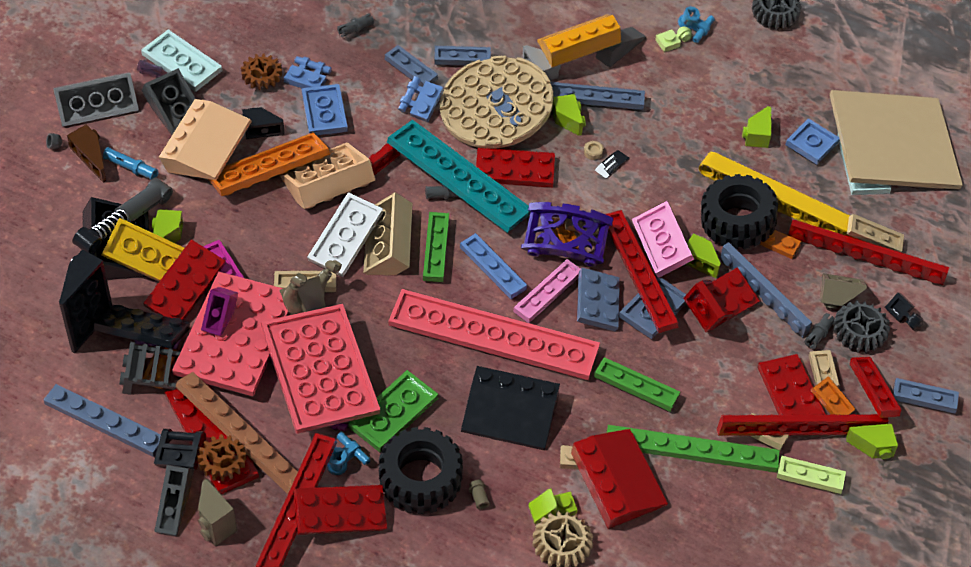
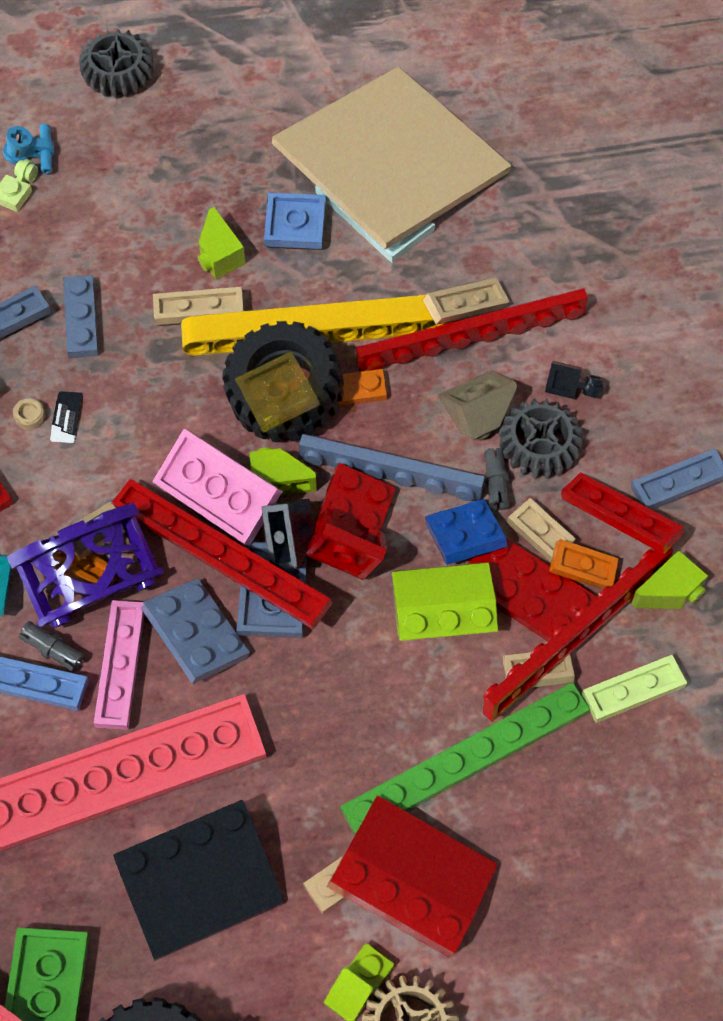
camera: 35 degrees left, 10 degrees up
bright green plate [594,357,680,412] -> none
none -> dark grey pin [18,621,84,672]
none -> sand blue plate [63,275,99,359]
none -> tan plate [153,287,244,325]
none -> clear yellow plate [235,351,320,433]
none -> black slope [261,498,314,569]
none -> lime slope [392,562,498,641]
none -> blue plate [425,499,507,565]

